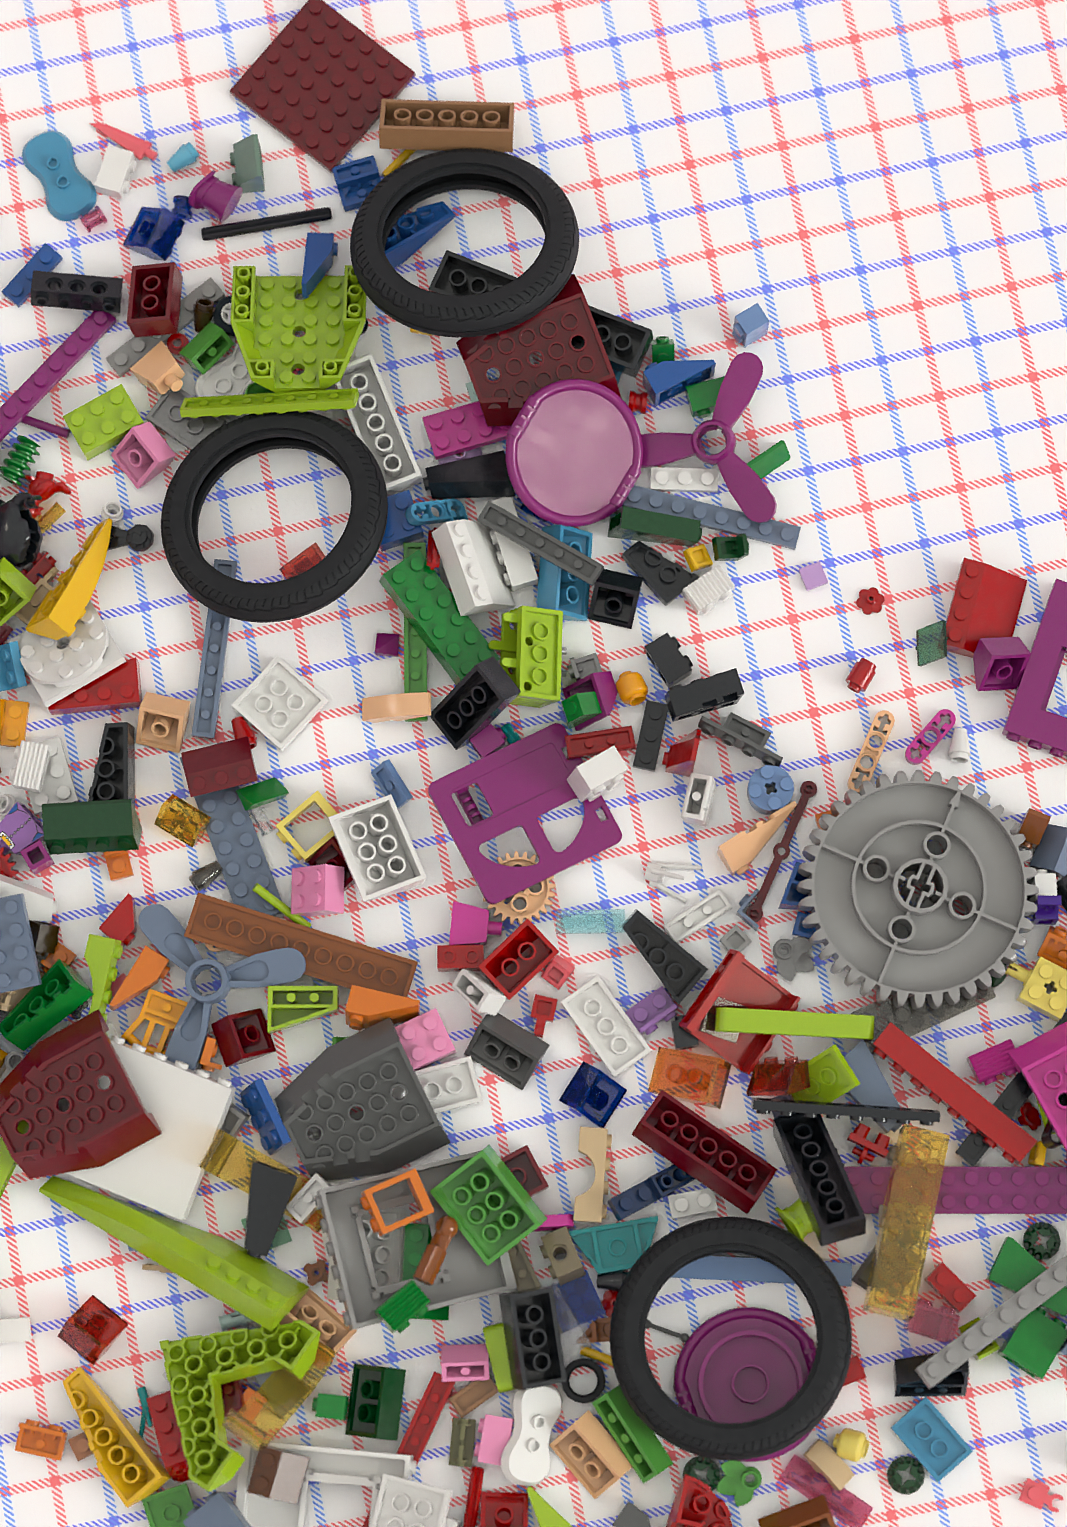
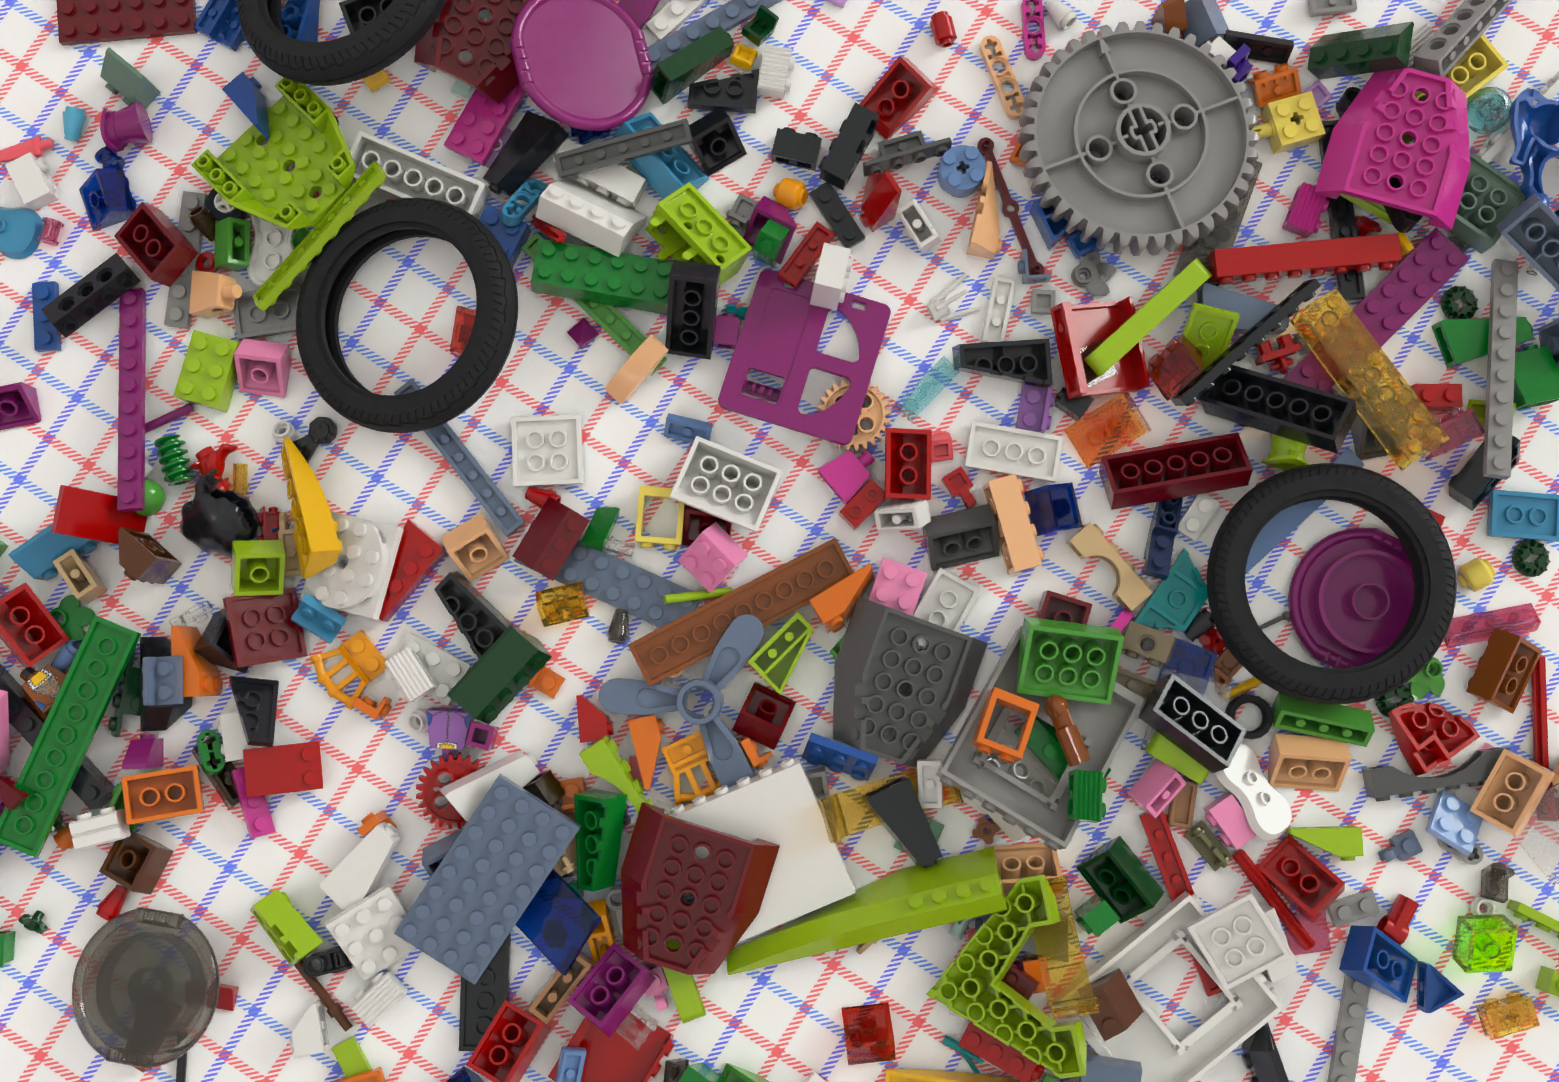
camera: 50 degrees left, 5 degrees up
black axle [201,207,332,241] -> none
tan slope [803,1439,855,1491] -> none
none -> red slope [860,56,939,140]
none -> light nougat brick [982,473,1044,575]

